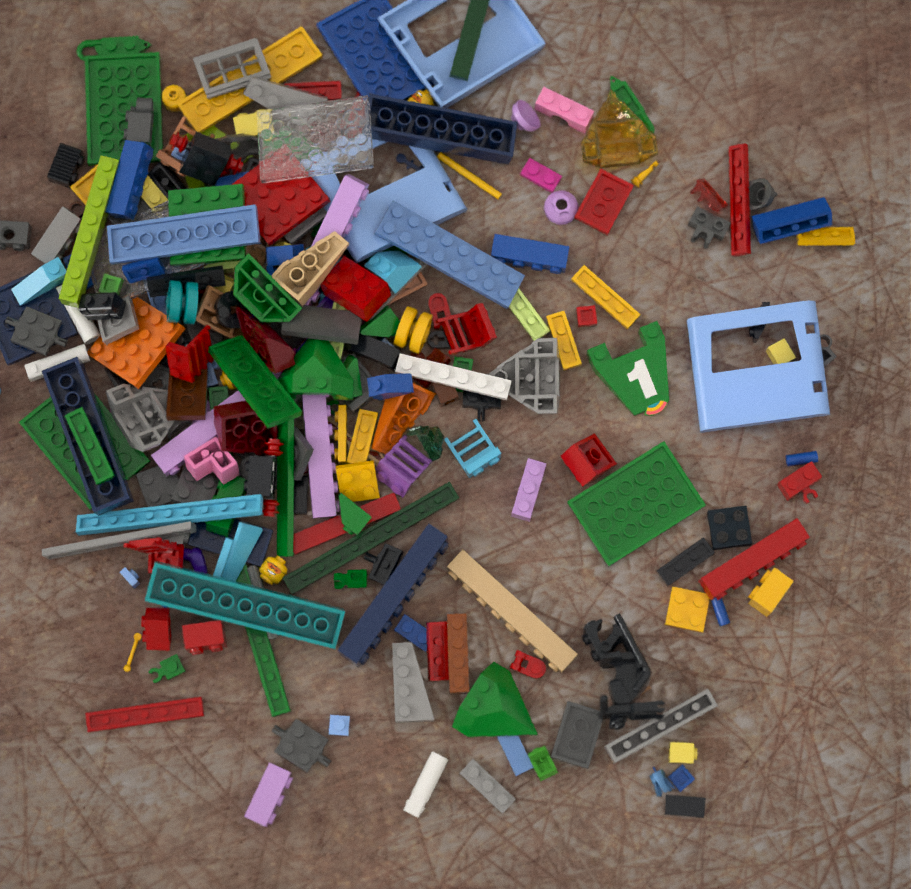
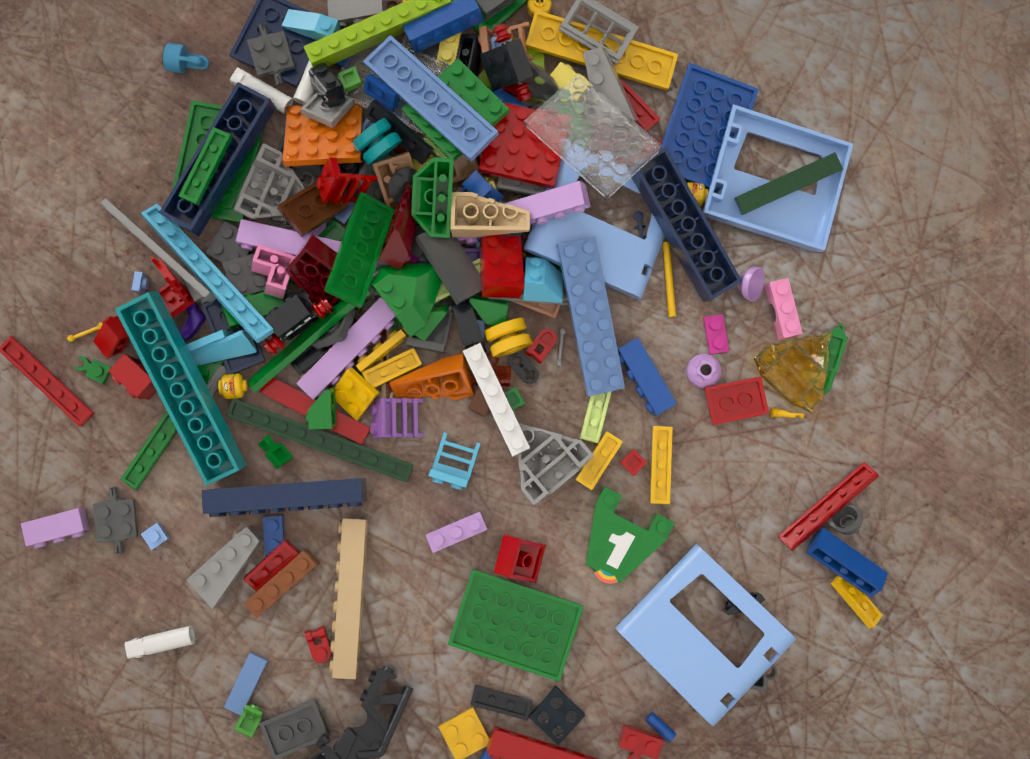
camera: 45 degrees right, 5 degrees up
black plate [364,543,404,585] -> none
blue slope [367,373,414,400] -> none
clear green piece [405,425,444,462] -> none
red plate [435,303,497,355] -> none
green wedge [452,661,538,738] -> none
light grey plate [459,759,516,814] -> none
black plate [463,390,501,422] -> none
dark grey plate [688,206,731,249] -> none
clear red plate [690,178,729,212] -> none
light yellow brick [766,338,796,364] -> none
none -> light grey hinge [557,327,567,367]

